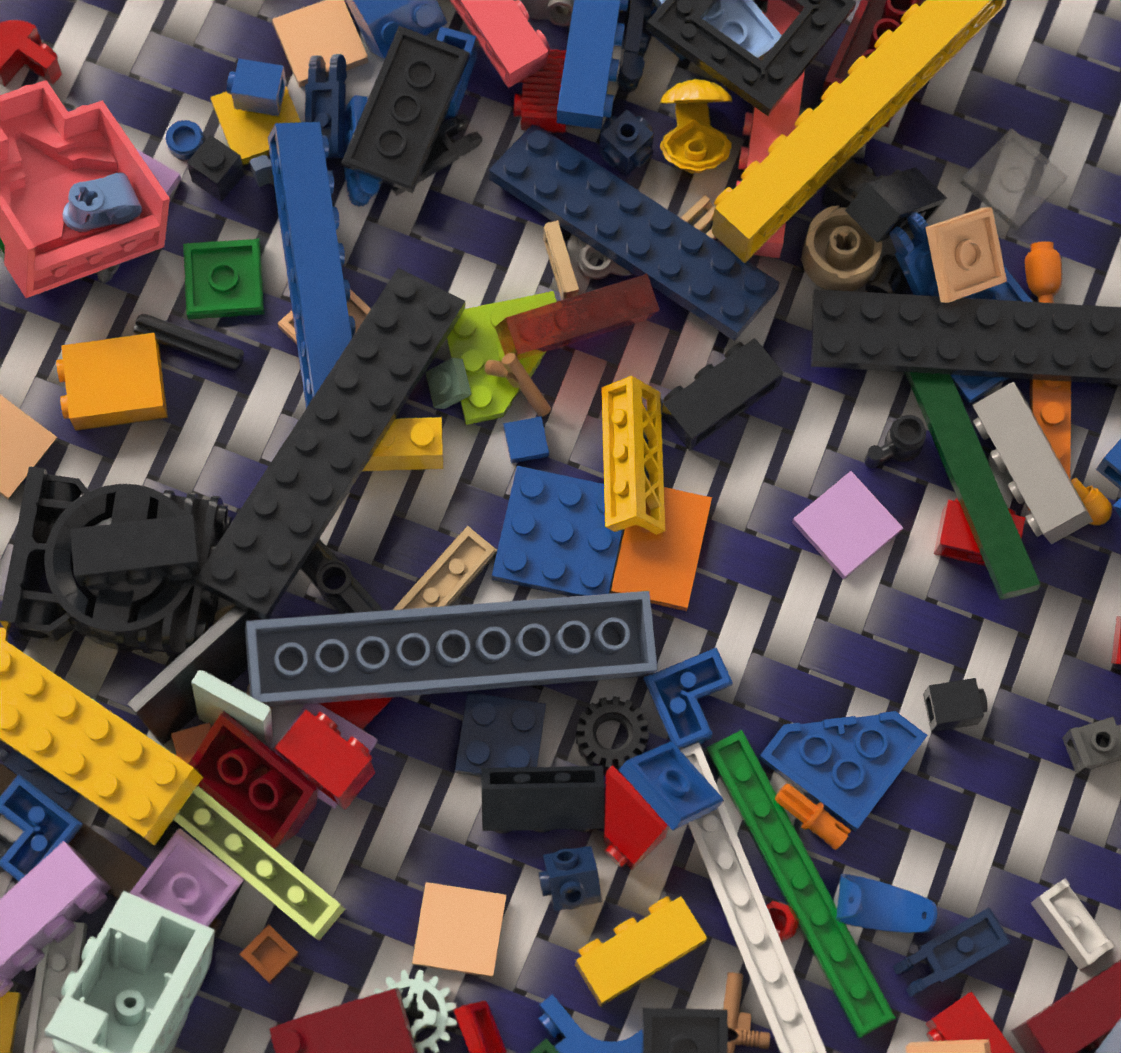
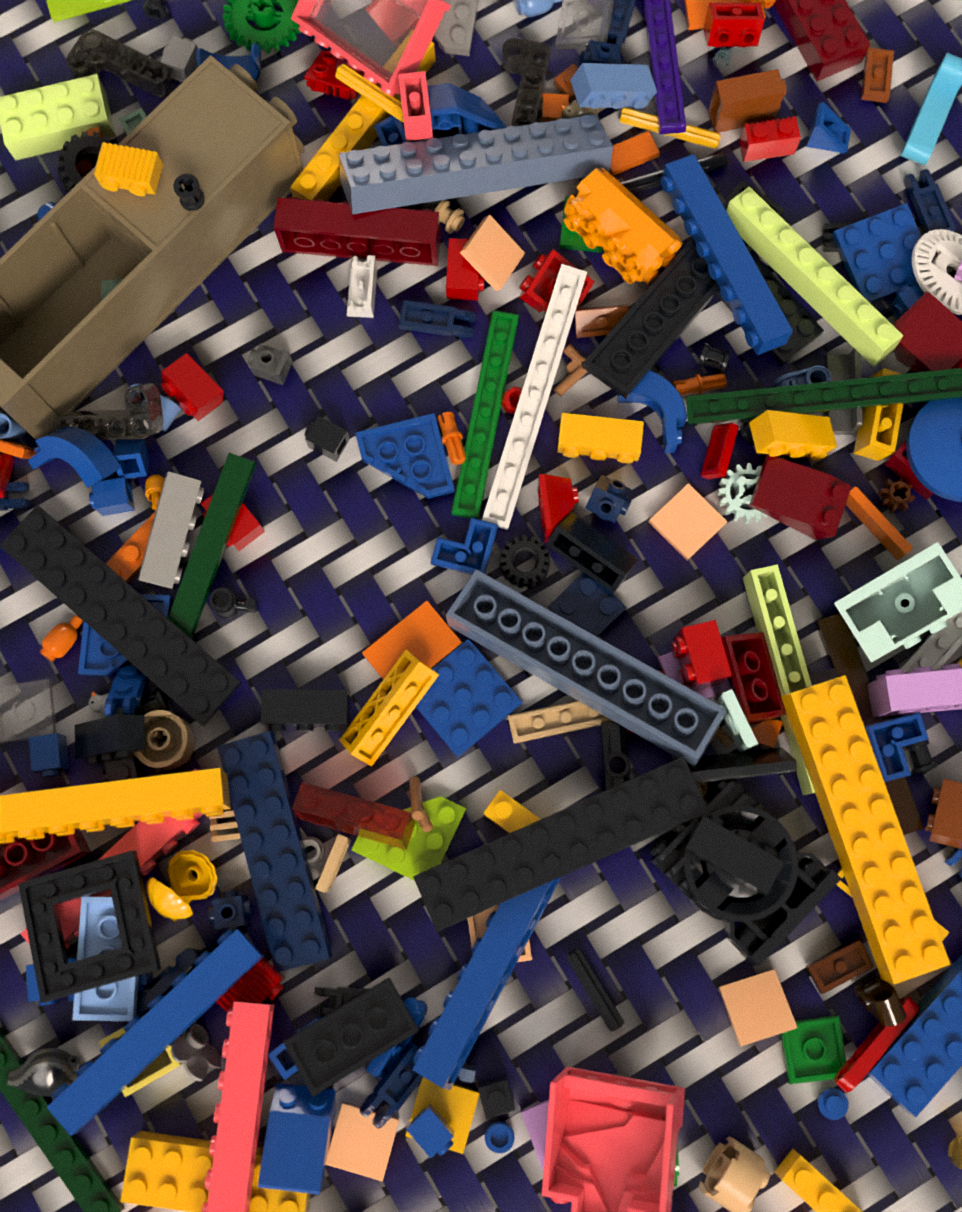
camera: 135 degrees left, 5 degrees up
light orange brick [56,333,168,431] -> none
medium blue piece [62,173,142,232] -> none
lavender tile [130,829,244,927] -> none
green tile [183,238,264,320] -> none
dark orange plate [240,924,299,984] -> none
sand green plate [425,358,472,409] -> none
blue tile [503,416,549,464] -> none
blue tile [619,742,724,831] -> none
lavender tile [792,471,903,580] -> none
blue piece [836,874,938,933] -> none
light nougat tile [925,207,1007,303] -> none
none -> blue brick [29,733,69,777]

